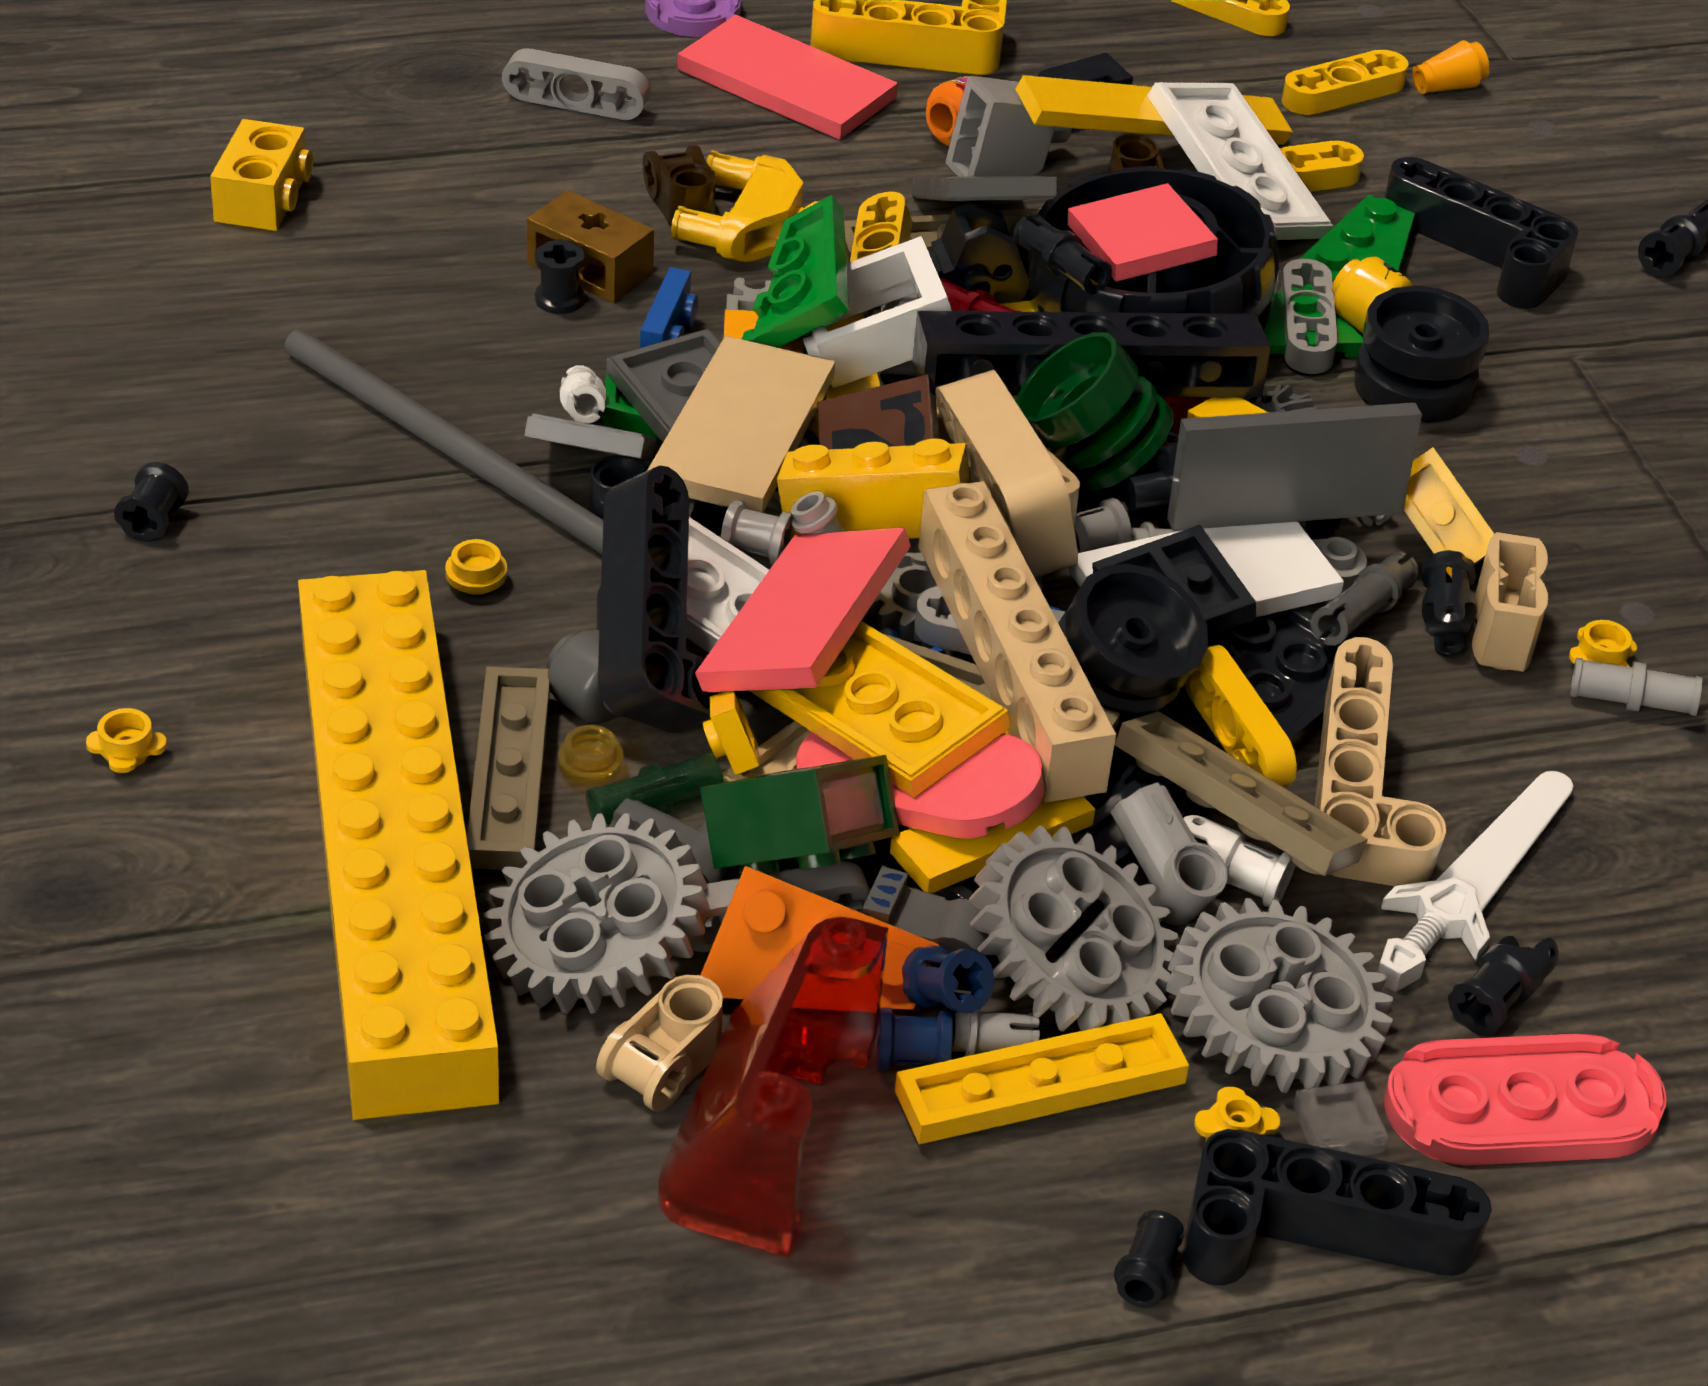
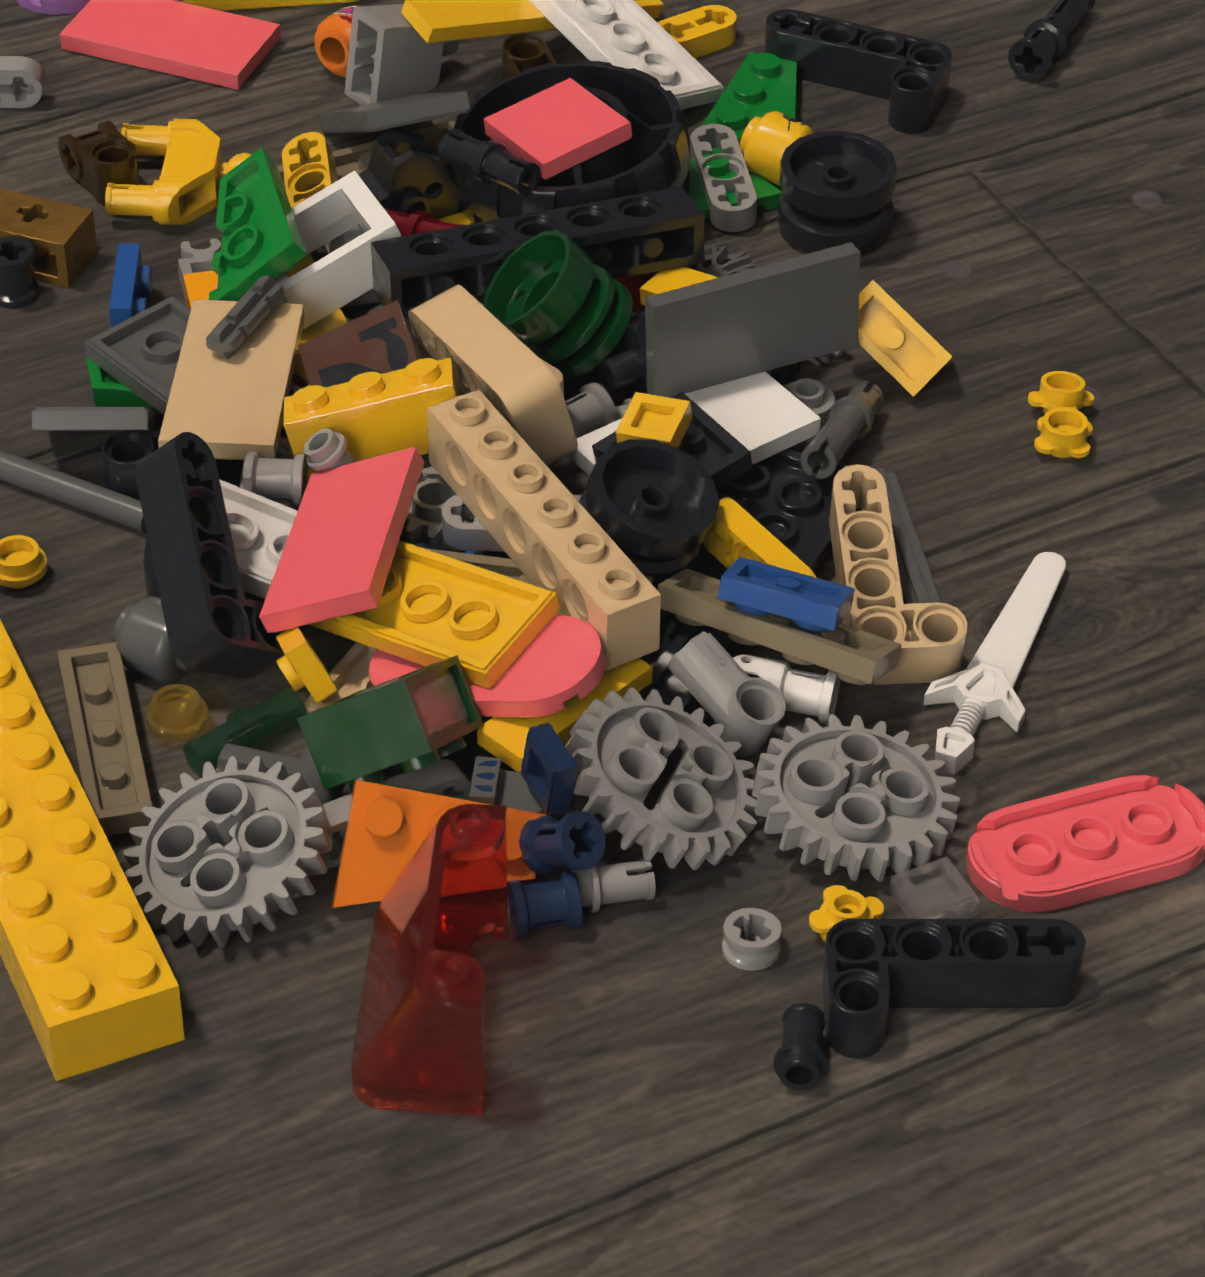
camera: 10 degrees left, 0 degrees up
white pin [559,365,606,423] -> none
tan piece [596,975,723,1112] -> none
yellow plate [895,1013,1189,1145] -> none
black piece [1421,550,1477,656] -> none
black piece [1448,936,1559,1036] -> none
tan brick [1472,532,1548,672] -> none
light grey pin [1570,657,1703,716] -> none
none -> dark grey axle [206,275,284,359]
none -> dark blue tile [521,723,578,816]
none -> yellow plate [615,392,693,448]
none -> blue plate [718,557,855,632]
none -> light grey bush [722,908,782,971]
none -> dark grey axle [876,467,942,604]
none -> yellow plate [1028,371,1094,413]

